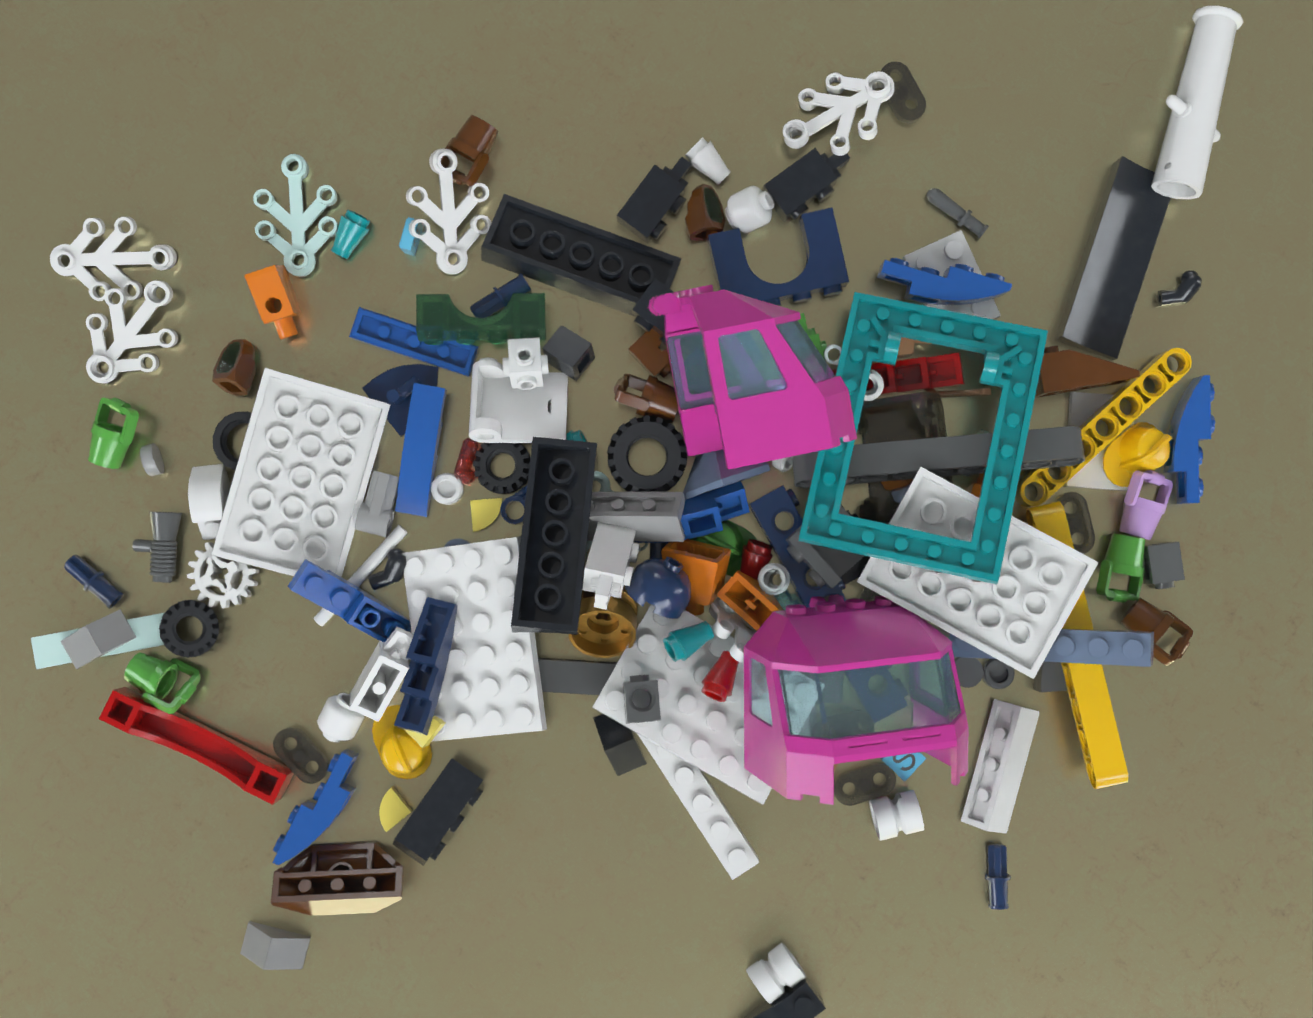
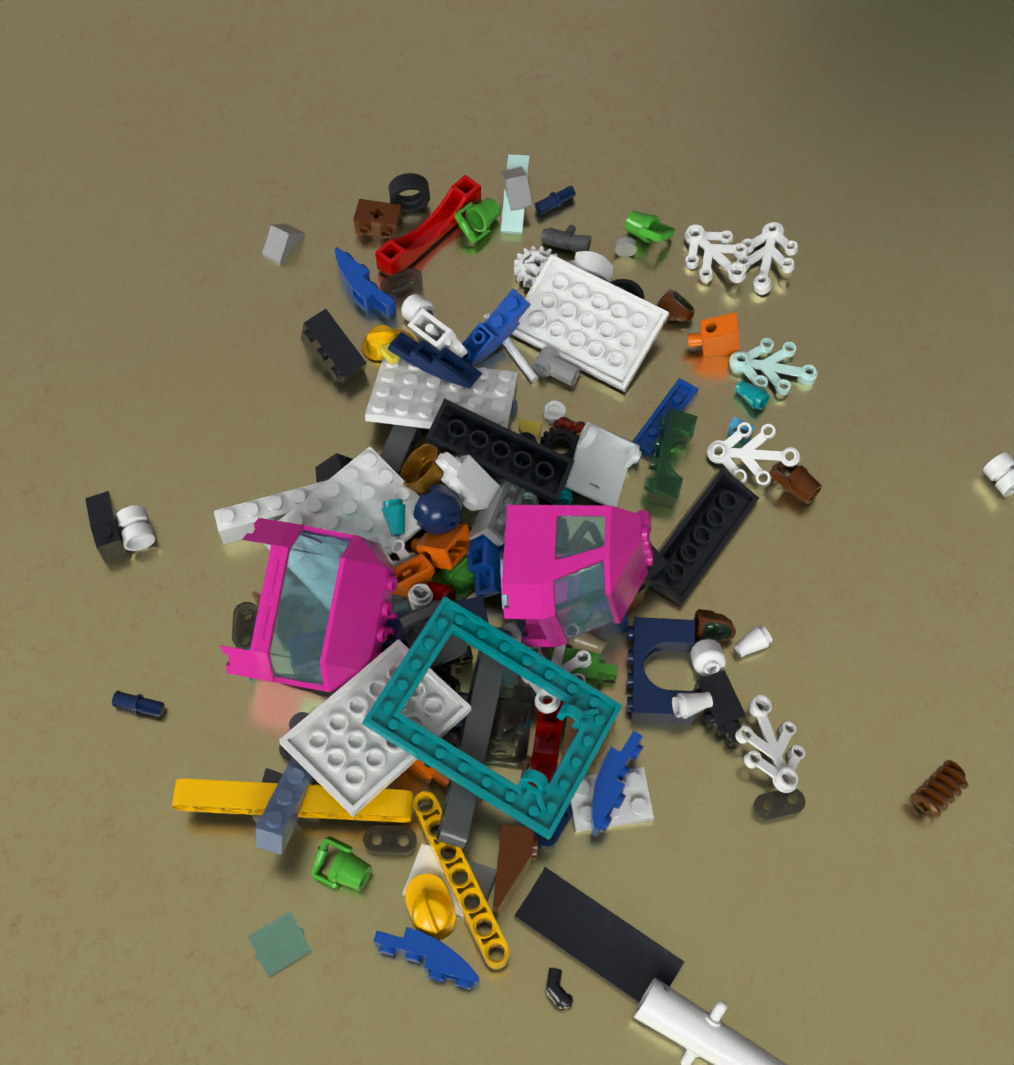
camera: 110 degrees right, 25 degrees down
black tyre [159,600,219,658] -> none
reddish brown wedge [271,842,404,916] -> none
dark blue shield [362,364,439,437] -> none
black arm [368,548,406,590] -> none
light yellow tile [379,786,413,832] -> none
blue slope [395,383,447,517] -> none
dark blue axle [470,273,531,322] -> none
white brick [503,337,549,390] -> none
black panel [542,326,595,381] -> none
black hinge [617,157,692,244] -> none
dark grey brick [623,675,661,724] -> none
red cone [701,651,739,702] -> none
white wheel [869,790,924,841] -> none
dark grey piece [926,188,989,239] -> none
white panel [961,699,1039,833] -> none
lavender piece [1119,470,1173,540] -> none
reddish brown piece [1120,597,1193,666] -> none
dark grey brick [1143,542,1185,589] -> none
none -> clear light blue piece [248,911,312,977]
none -> reddish brown brick [353,199,403,238]
none -> black tyre [388,173,430,213]
none -> white cone [672,692,713,719]

